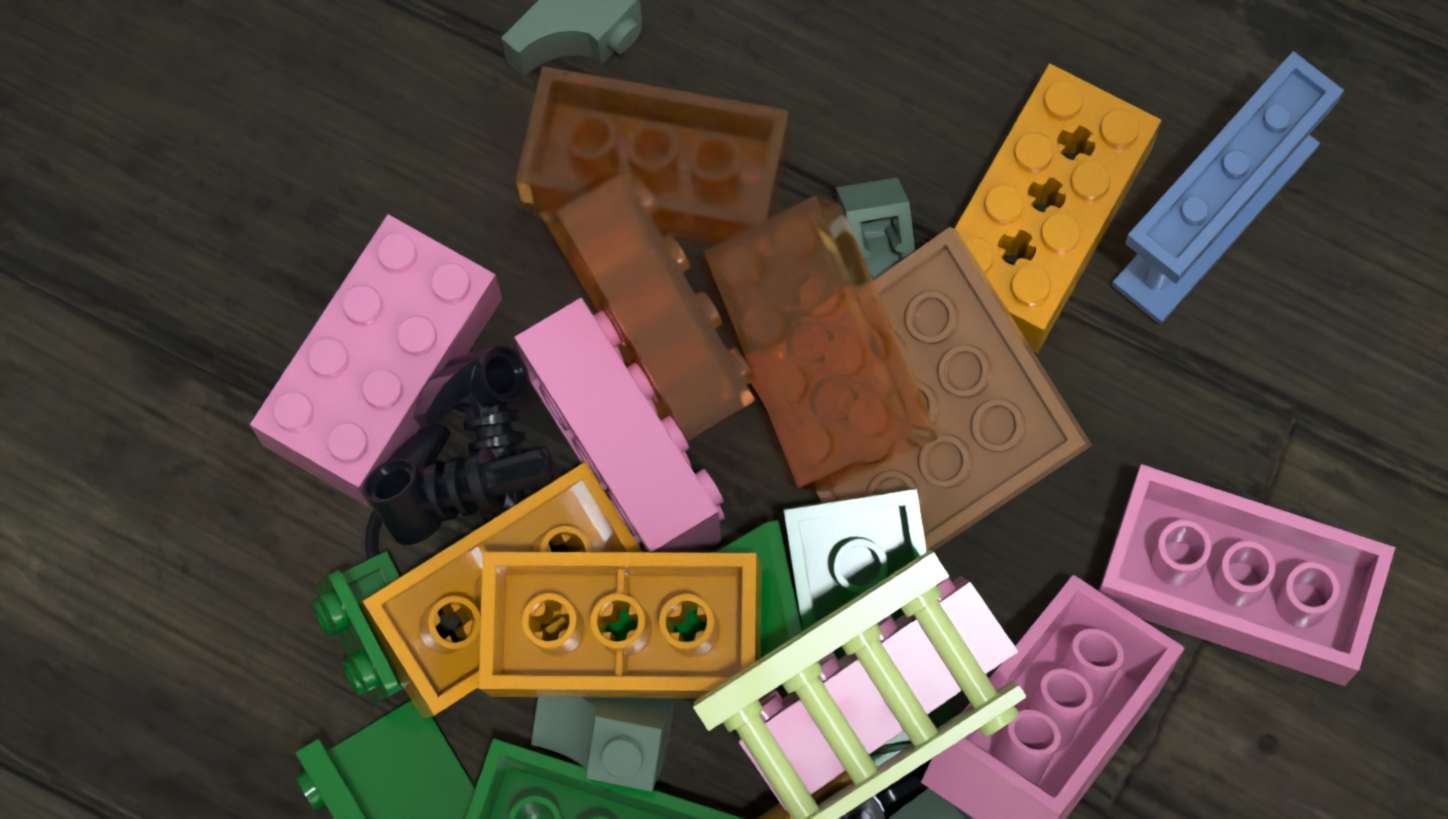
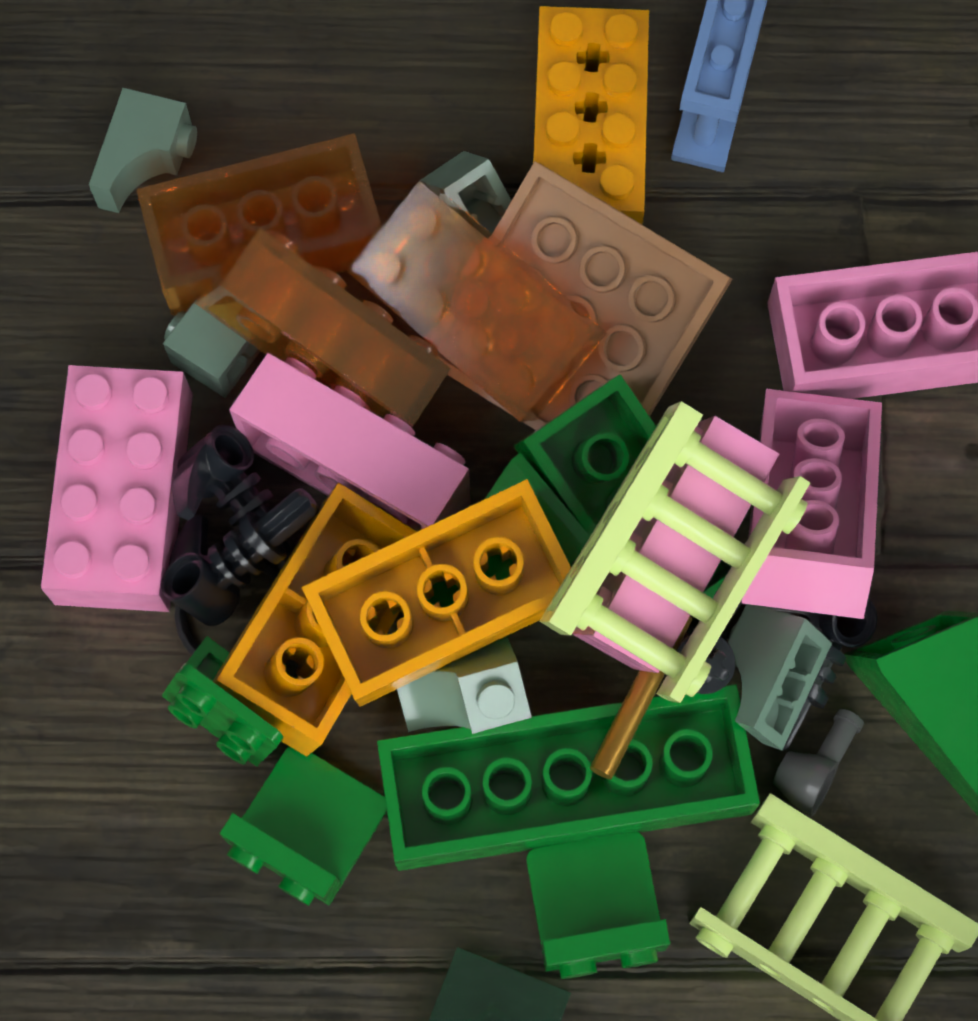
camera: 30 degrees left, 0 degrees up
none -> sand green arch [163,279,290,398]

